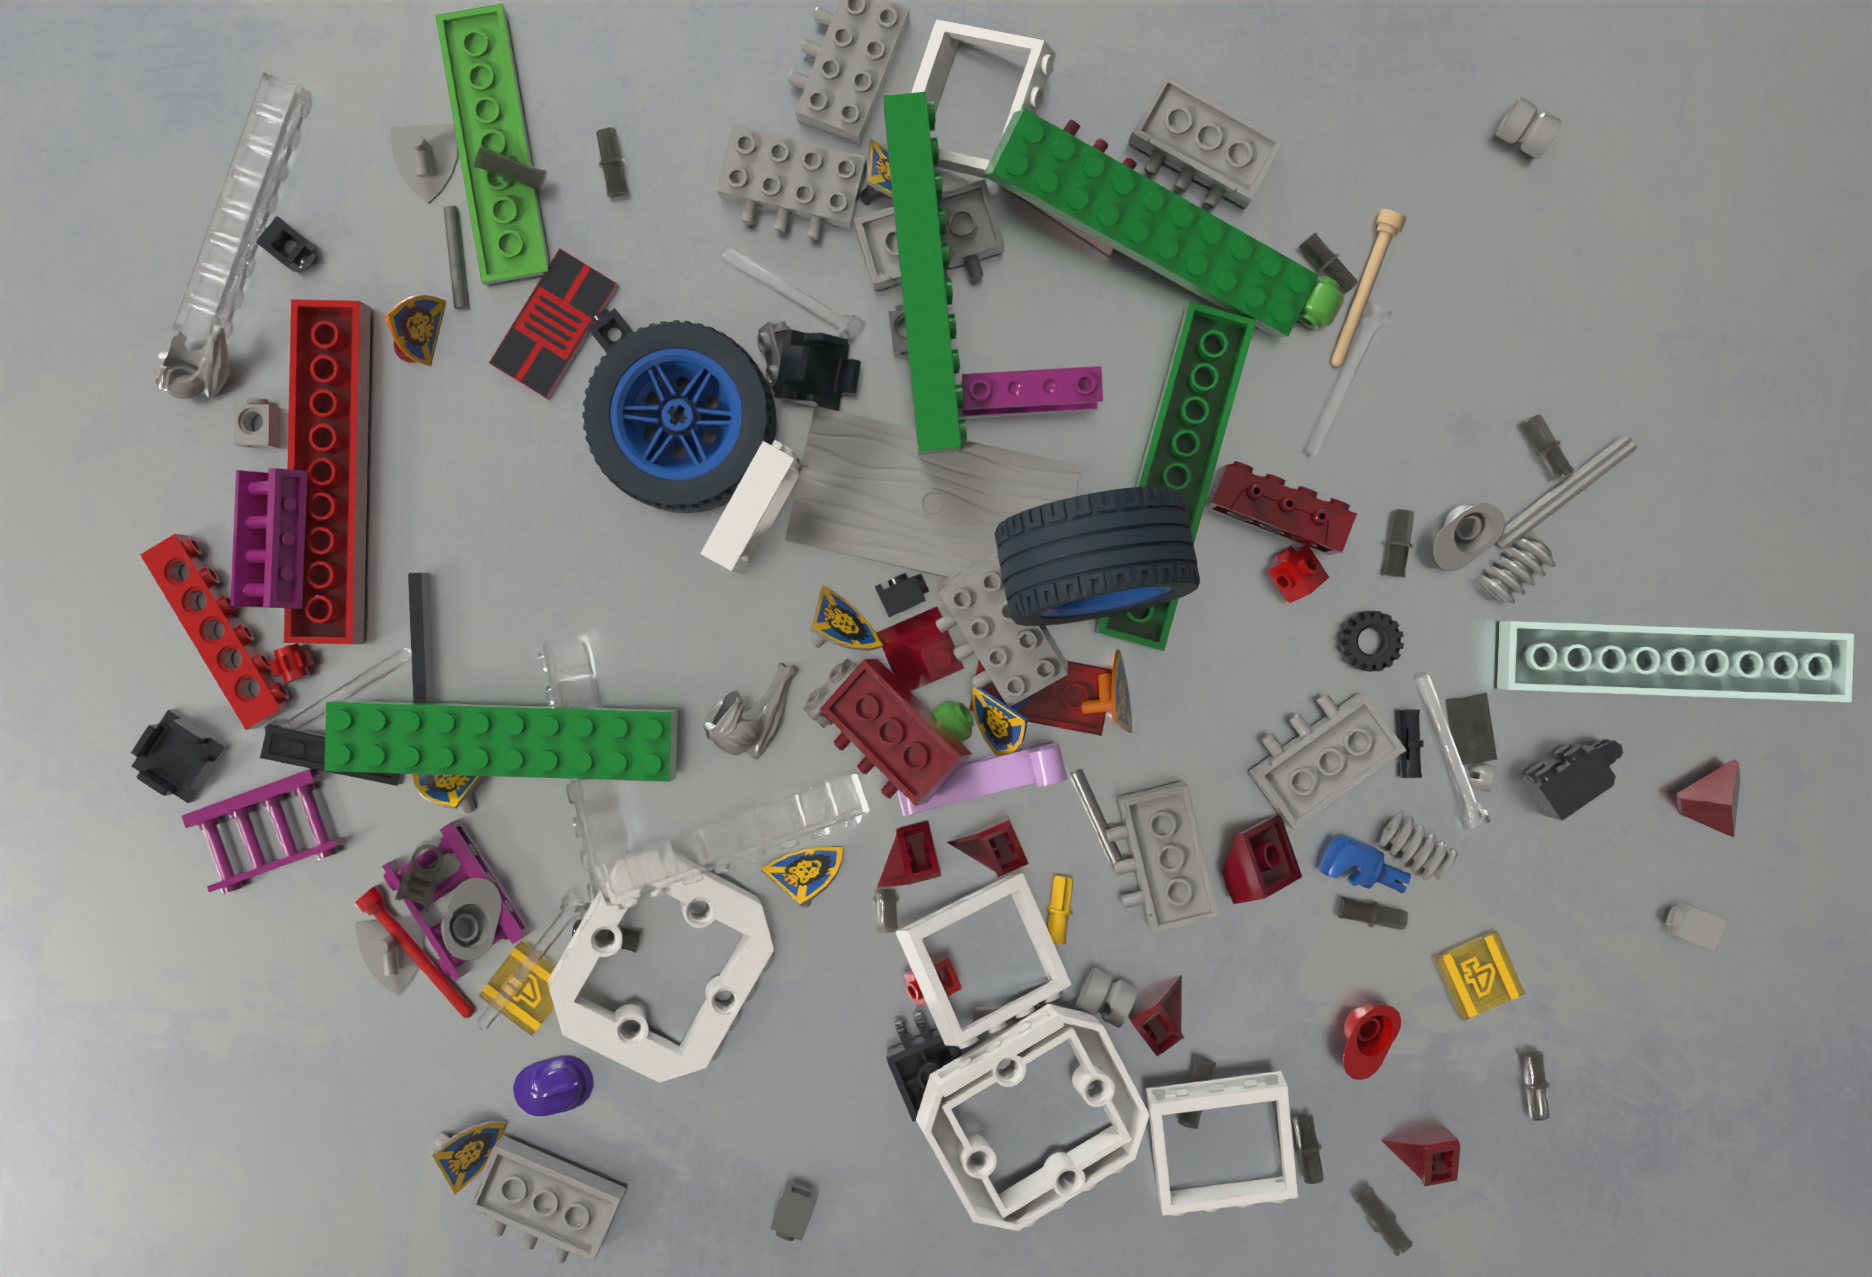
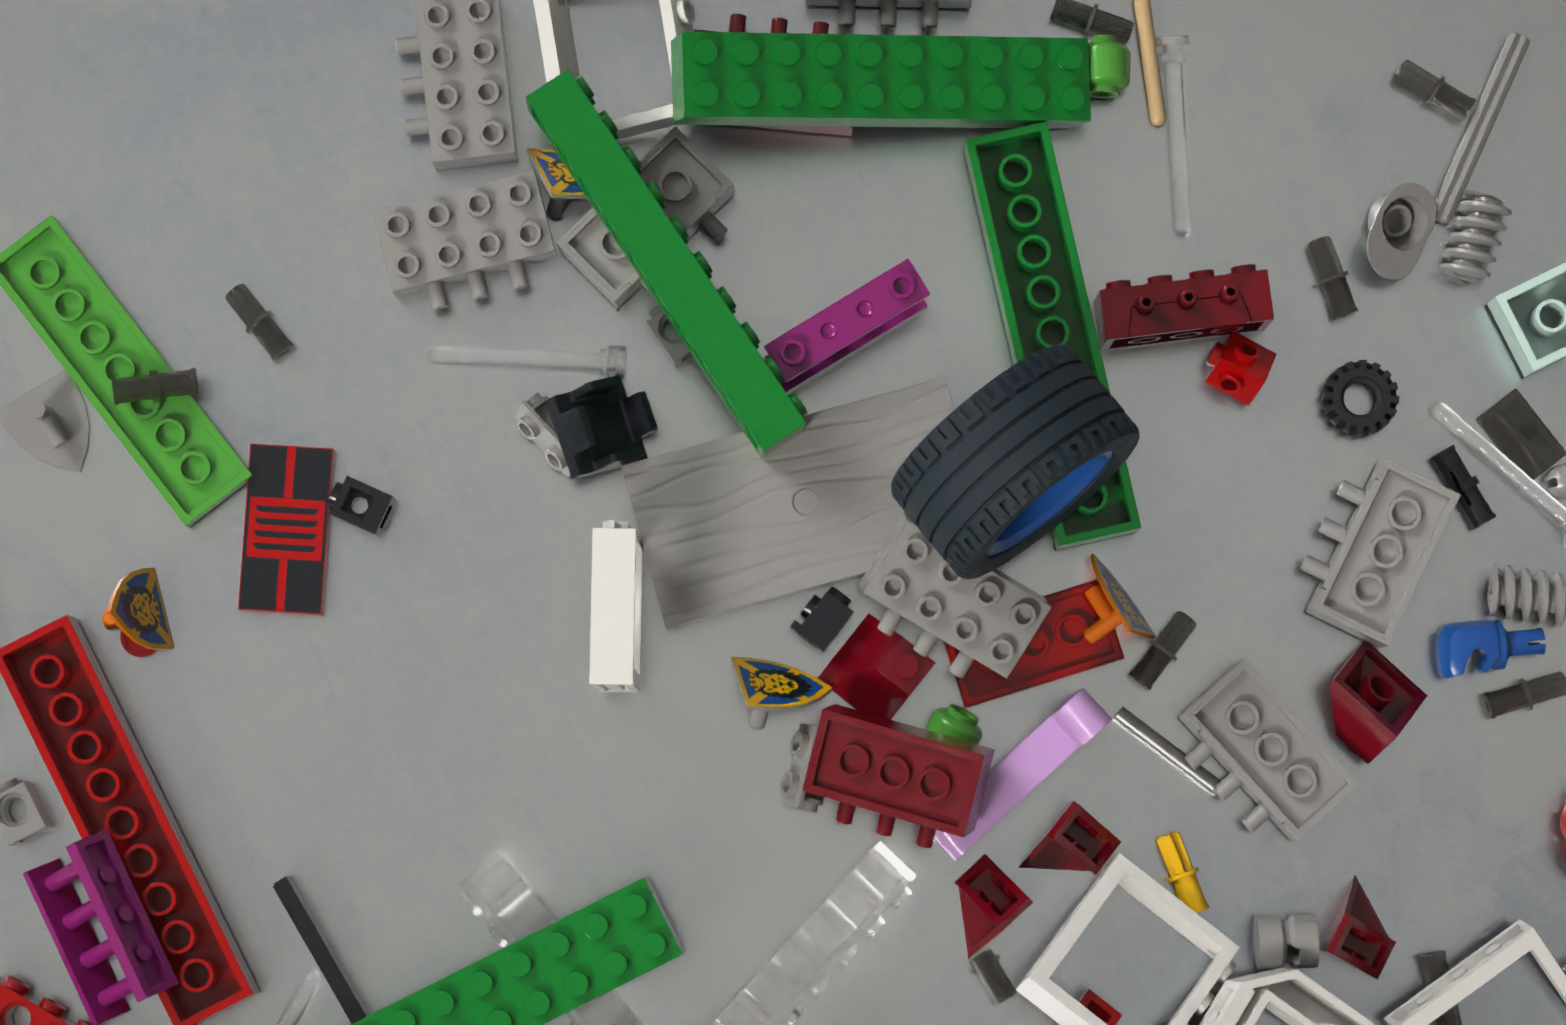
camera: 25 degrees left, 5 degrees down
flat silver bar [443,206,468,309] -> none
wheel [582,320,777,513] -> none
light grey hair [703,662,797,760] -> none
shield [761,847,844,908] -> none
shield [972,685,1029,756] -> none
none -> clear smoke axle [1129,611,1197,690]

